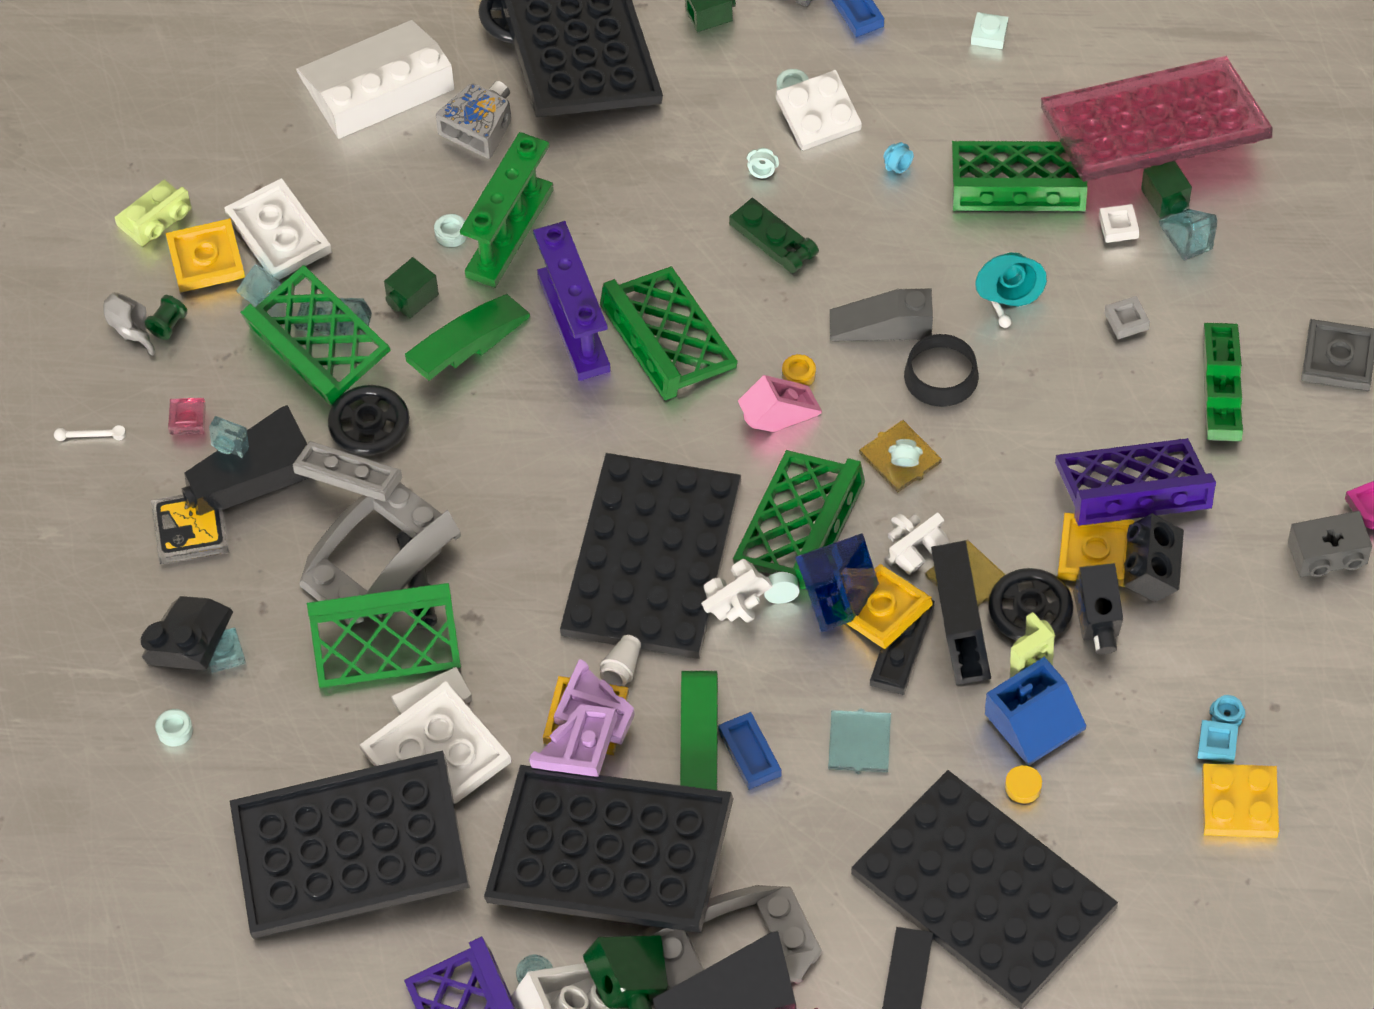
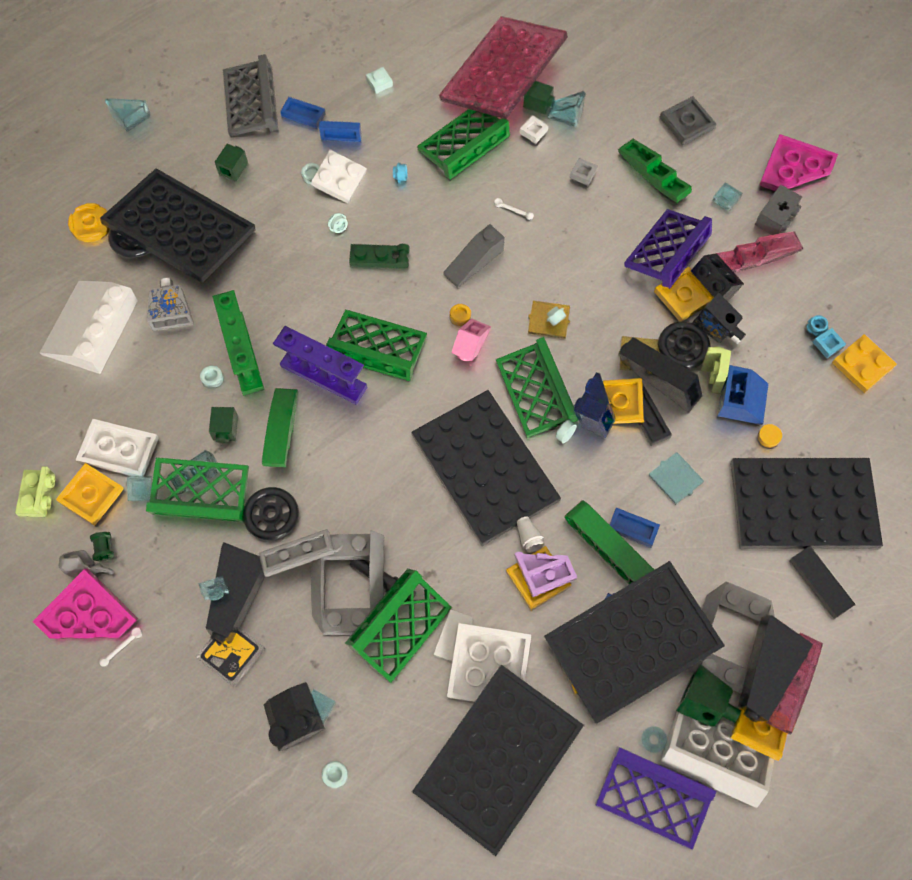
camera: 45 degrees left, 10 degrees up
clear pink plate [168,398,206,435] -> none
lavender wing [529,704,618,777] -> none
white hips [701,559,773,623] -> none
white hips [884,512,950,575] -> none
black tyre [904,334,979,407] -> none
teal piece [975,252,1047,307] -> none
none -> dark pink plate [32,568,138,639]
none -> blue tile [319,121,362,142]
none -> clear light blue plate [712,182,742,211]
none -> clear pink slope [717,231,803,273]

